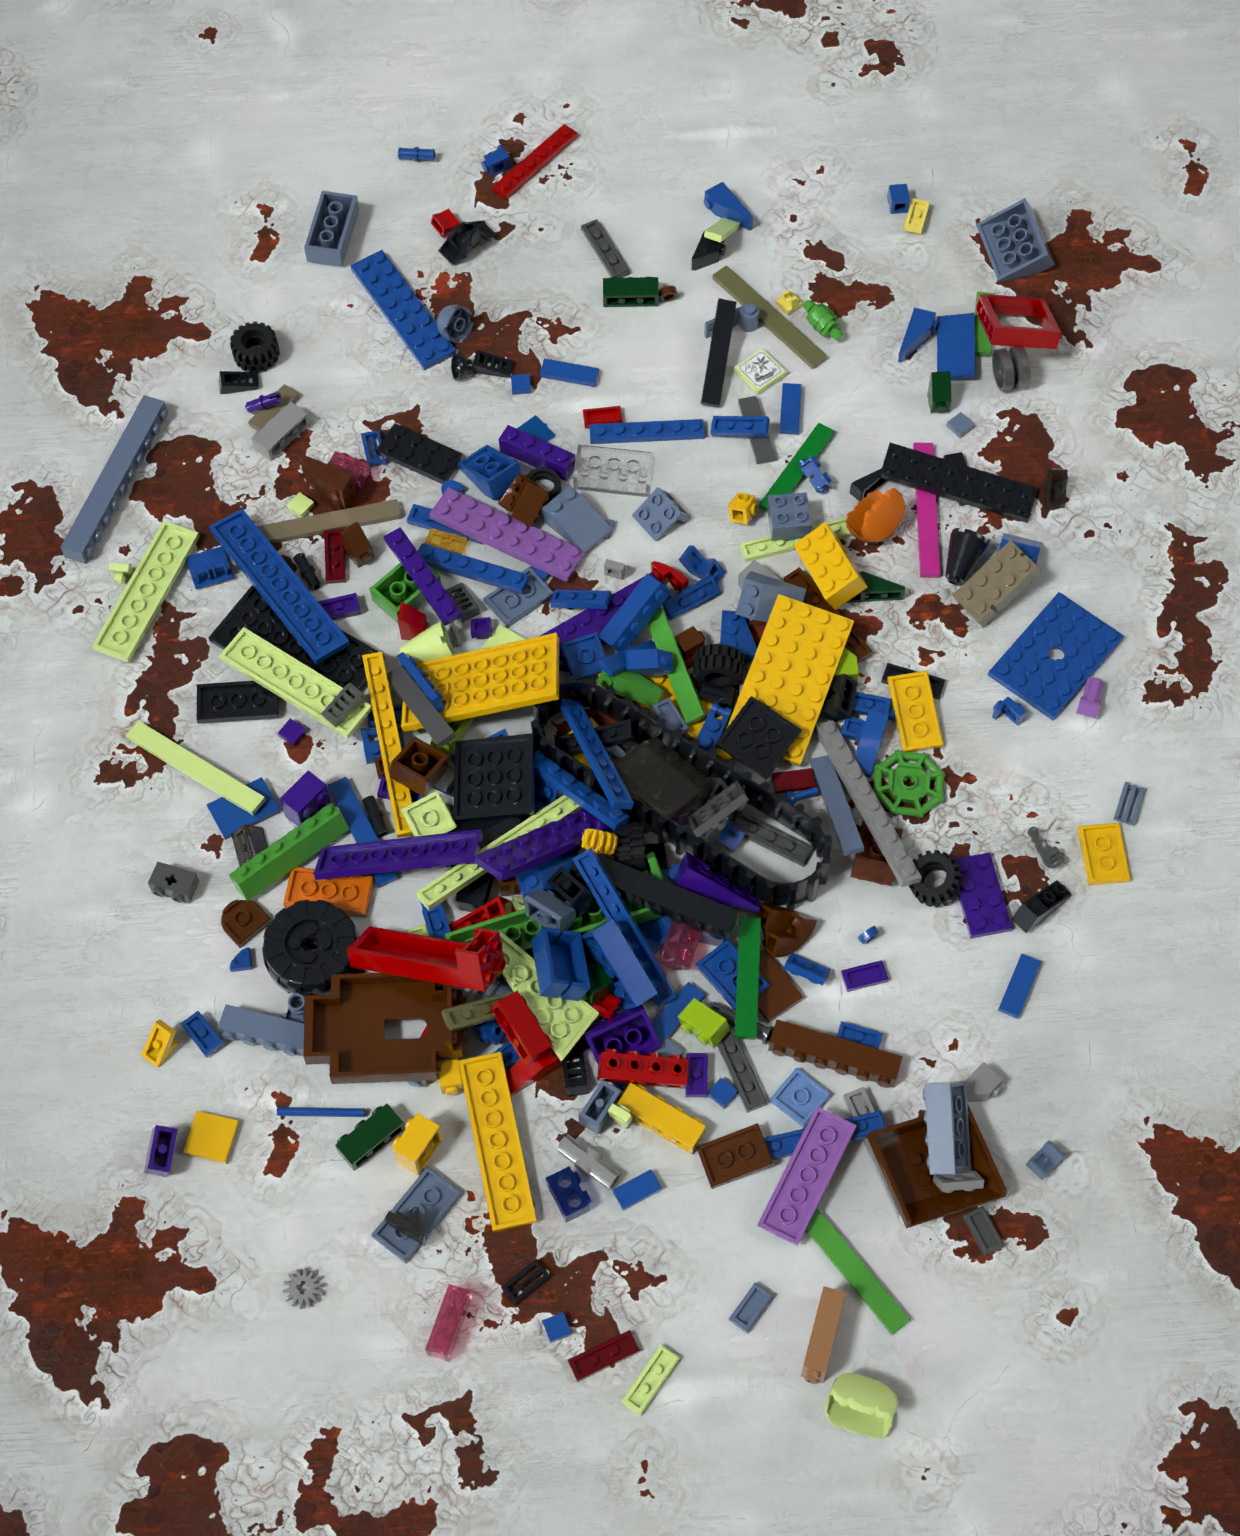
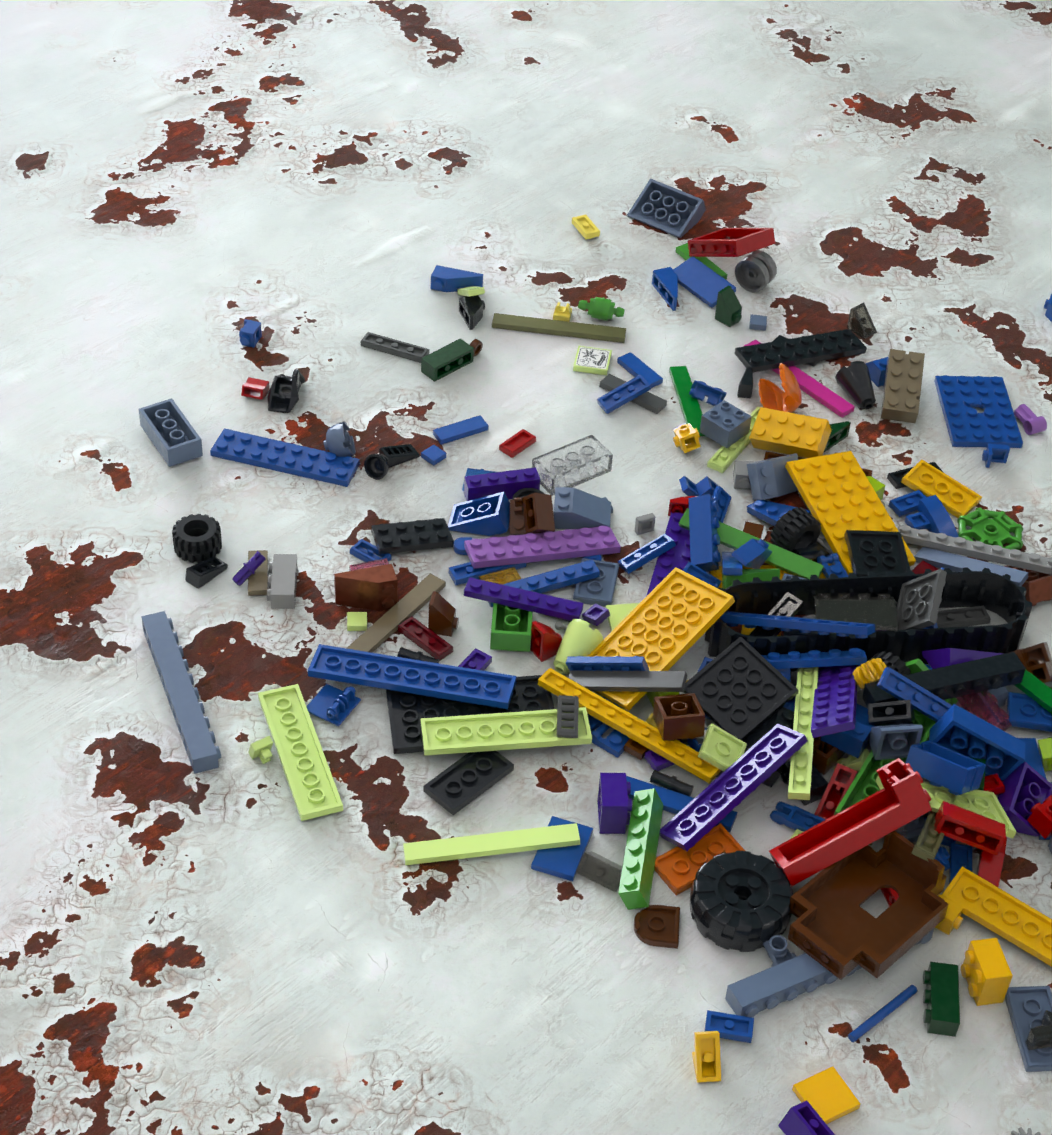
camera: 45 degrees left, 20 degrees down
dark grey brick [148,861,200,903] -> none
blue tile [230,947,252,972] -> none
dark purple tile [278,718,307,746] -> none
blue pin [398,147,435,161] -> none
red plate [492,124,578,200] -> none
black slope [562,1049,588,1097] -> none
blue plate [589,419,704,444] -> none
sand blue bracket [632,487,691,541] -> none
black tile [700,298,737,408] -> none
sand blue door [704,304,759,339] -> none
black brick [820,673,858,722] -> none
blue brick [887,184,910,214] -> none

